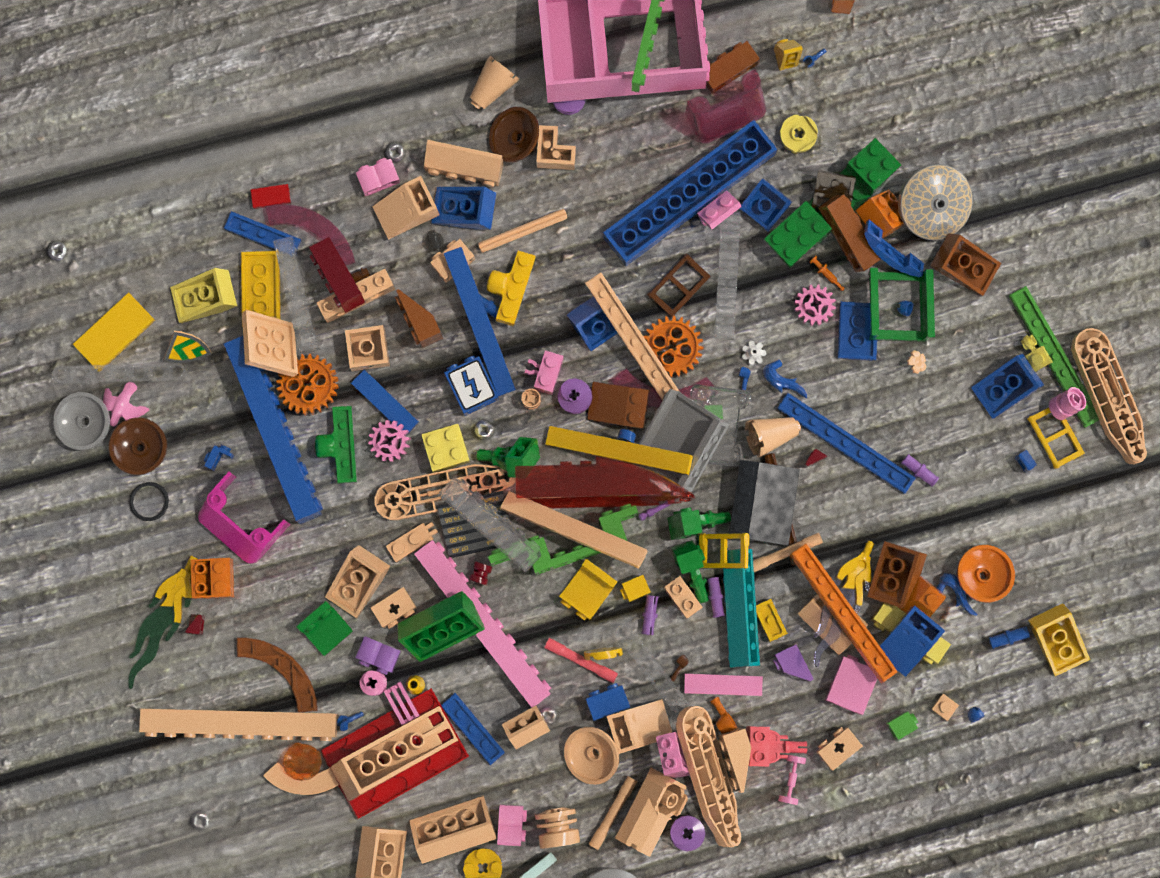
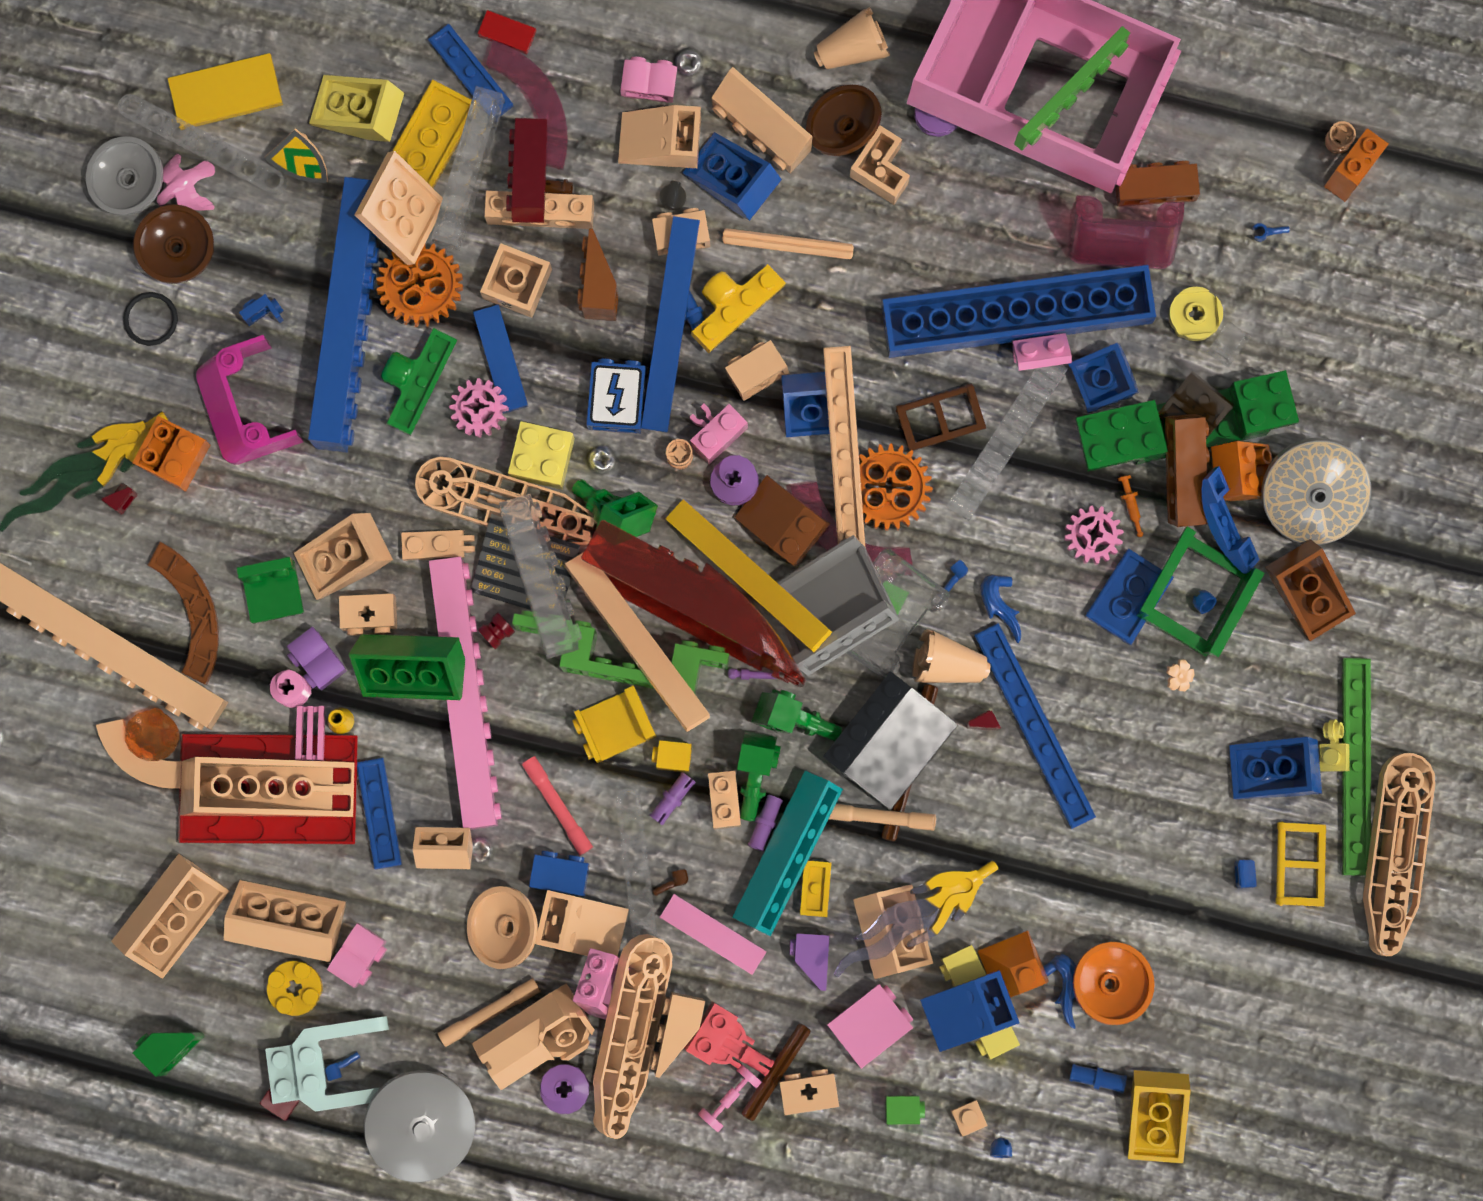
camera: 30 degrees right, 0 degrees up
blue hand [337,711,364,731] -> none
light nougat wheel [535,807,580,849] -> none
yellow tile [584,647,623,660] -> none
blue beam [617,429,636,443] -> none
yellow window [699,533,749,568] -> none
orange bar [710,697,737,734] -> none
white plant [742,341,766,366] -> none
yellow slope [774,39,803,71] -> none
orange tile [790,543,898,684] -> none
dark orange slope [867,541,927,609] -> none
medium lavender pin [901,454,939,487] -> none
bright pink wheel [1049,387,1086,420] -> none
none -> light nougat brick [725,340,789,401]
none -> reddish brown axle [742,1024,811,1121]

